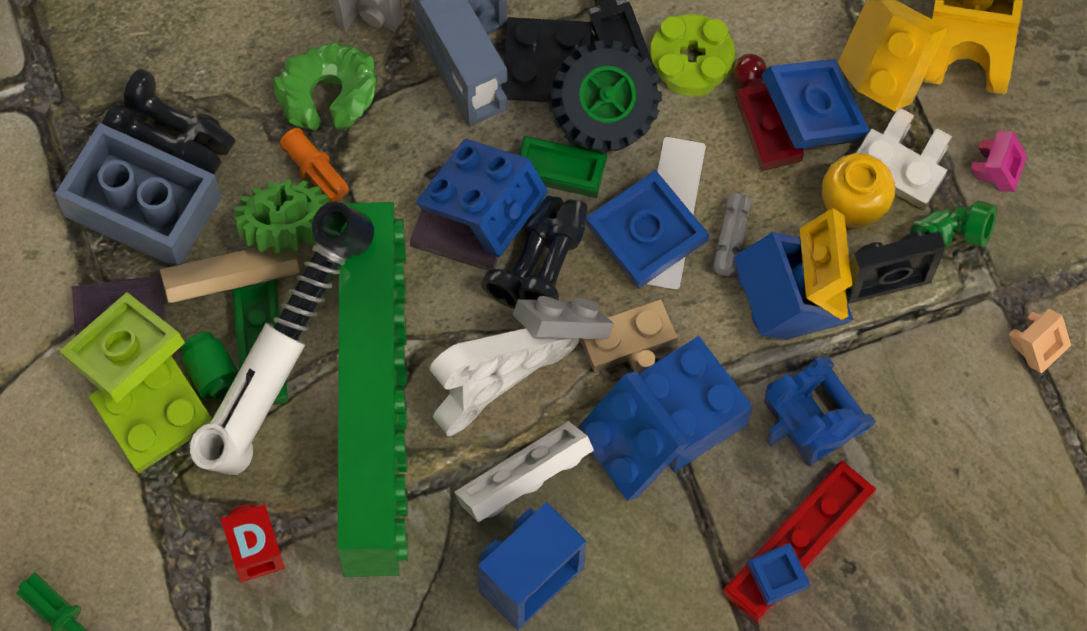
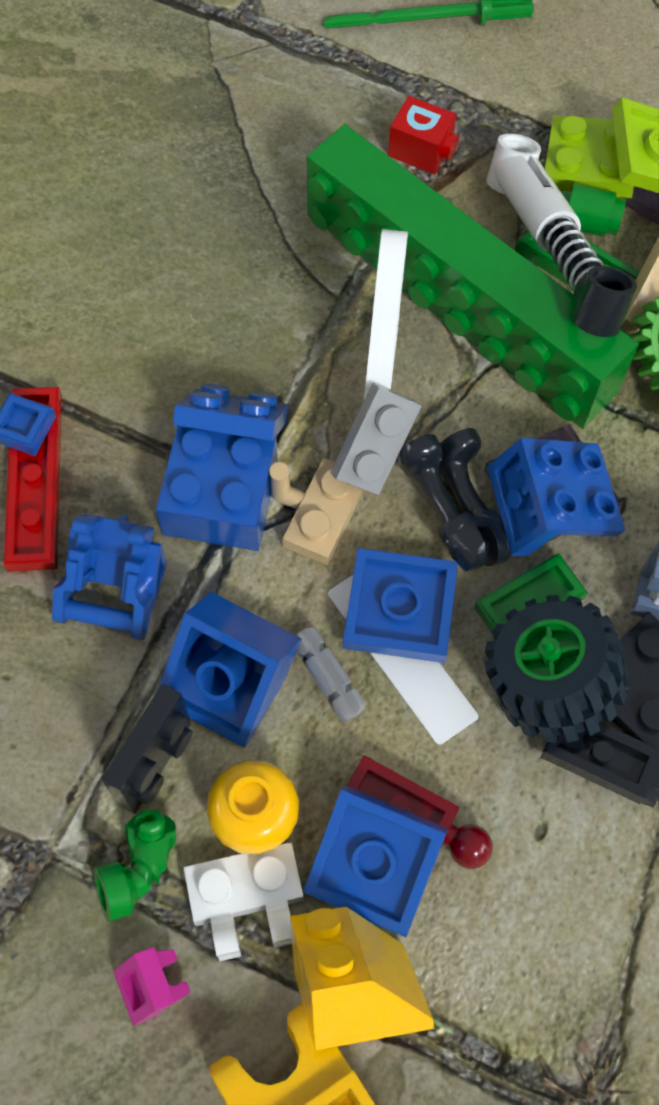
camera: 135 degrees right, 0 degrees up
white plate [454,421,594,522] -> none
blue piece [478,502,587,631] -> none
lime plate [650,14,735,97] -> none
yellow panel [799,208,852,320] -> none

